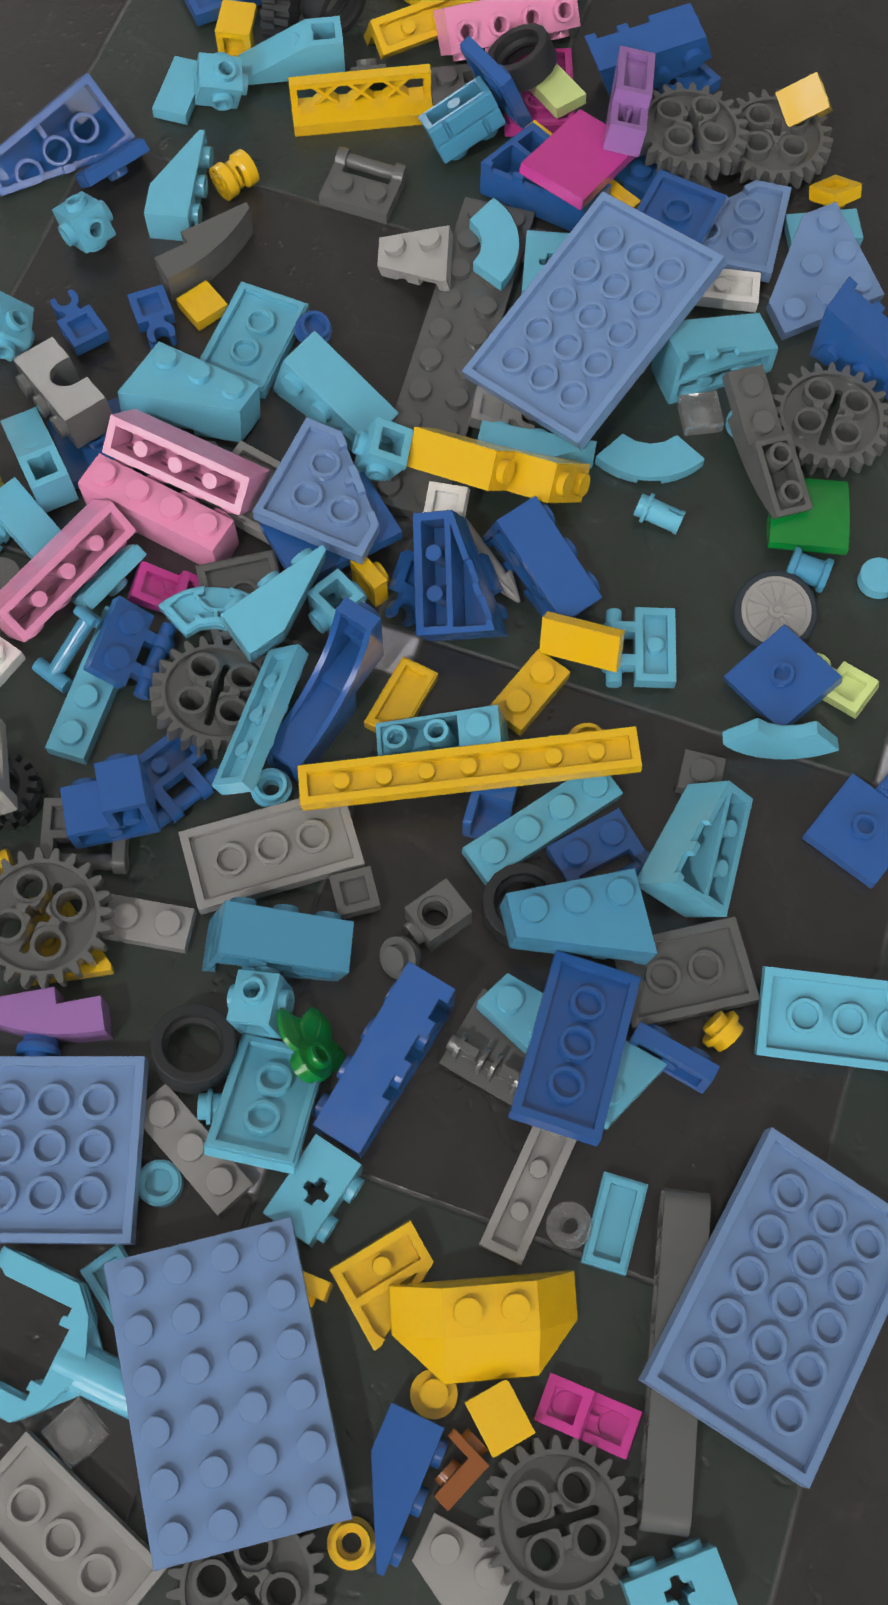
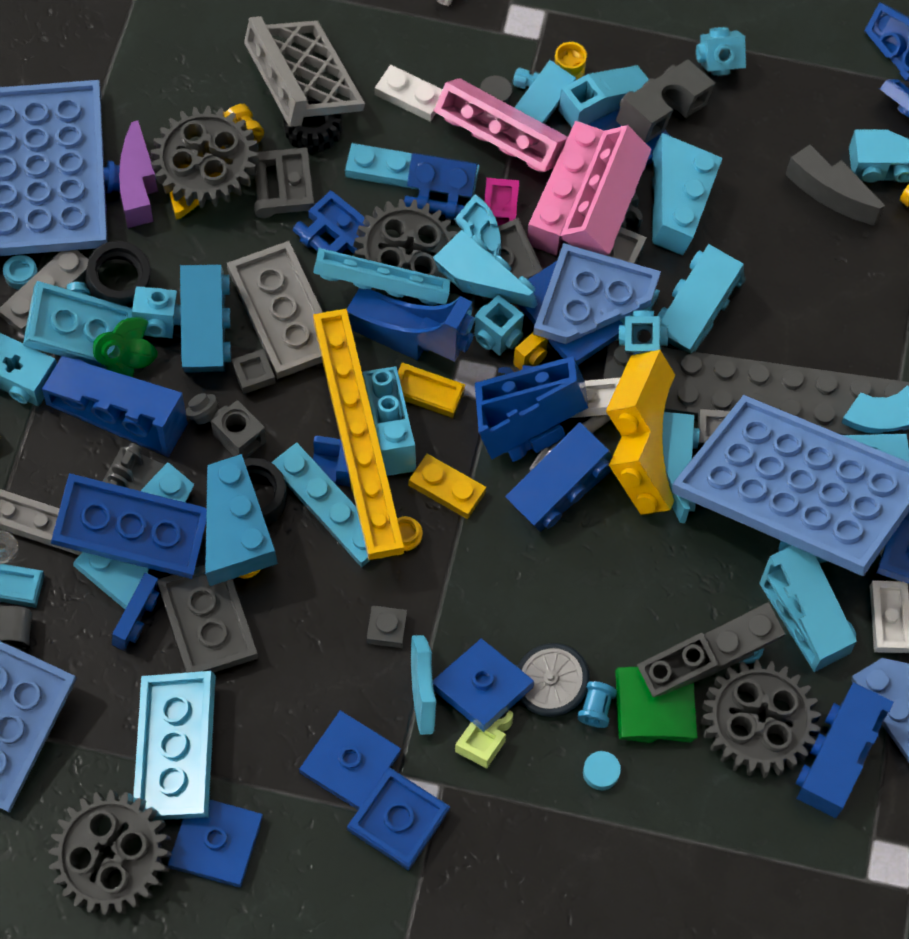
camera: 80 degrees right, 5 degrees down
dark azure piece [32,605,104,693] -> none
blue plate [50,289,110,356] -> none
medium azure brick [52,191,116,254] -> none
blue brick [60,753,161,849] -> none
medium azure plate [71,544,147,610] -> none
light grey plate [102,894,197,954] -> none
blue plate [127,284,178,349] -> none
yellow tile [176,280,228,331] -> none
medium azure tile [200,281,310,399] -> none
medium azure plate [251,768,292,808] -> none
blue plate [294,310,332,343] -> none
light grey wing [377,225,453,291] -> none
yellow tile [539,611,625,672] -> none
blue plate [545,808,650,882] -> none
medium azure tile [595,434,705,484] -> none
medium azure plate [602,607,677,688] -> none
medium azure pin [633,493,686,535] -> none
medium azure wedge [637,781,753,917] -> none
clear plate [677,391,724,436] -> none
yellow plate [702,1011,744,1052] -> none

